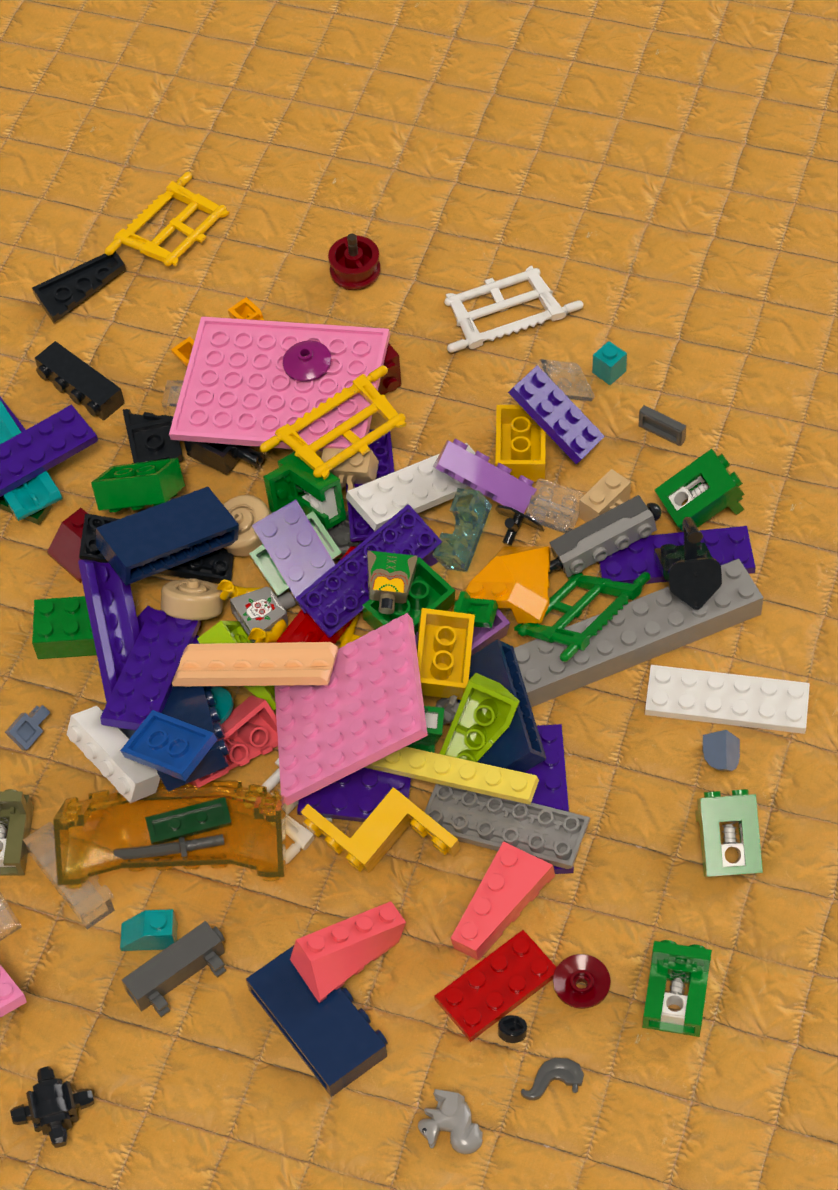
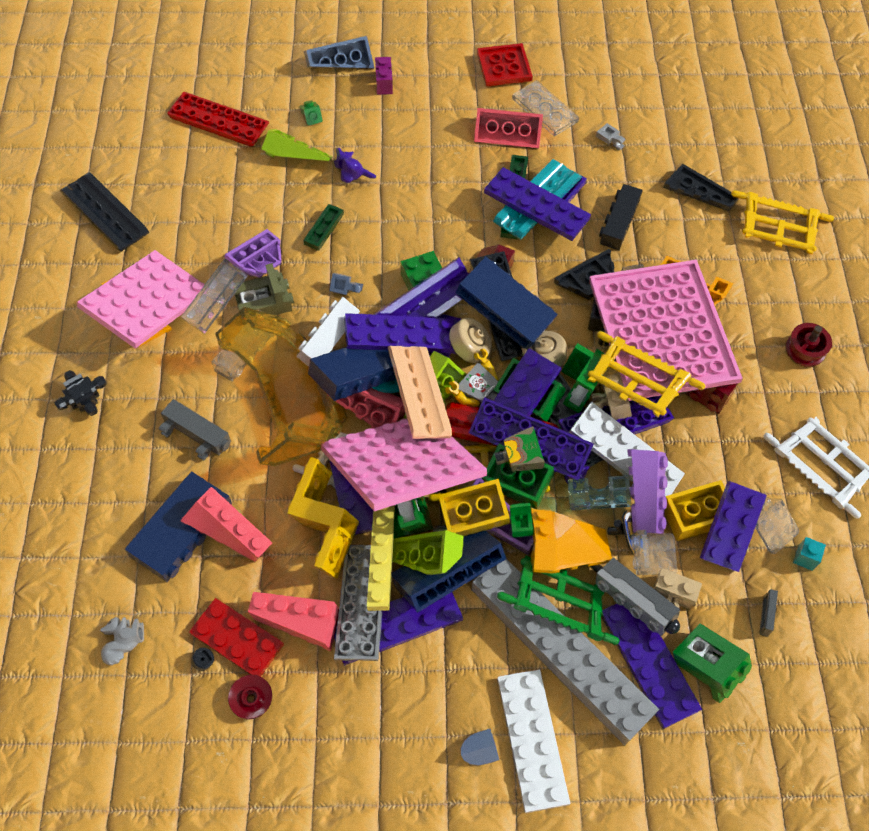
camera: 65 degrees right, 5 degrees up
green brick [91,458,185,513] -> none
dark grey sword [113,834,225,860] -> none
blue plate [120,710,217,781] -> none
teal slope [120,909,178,951] -> none
dark green plate [145,797,232,845] -> none
magenta dish [283,340,331,382] -> none
dark grey piece [521,1058,584,1100] -> none
green brick [642,940,712,1037] -> none
black plate [654,517,722,610] -> none
brick [695,789,763,877] -> none

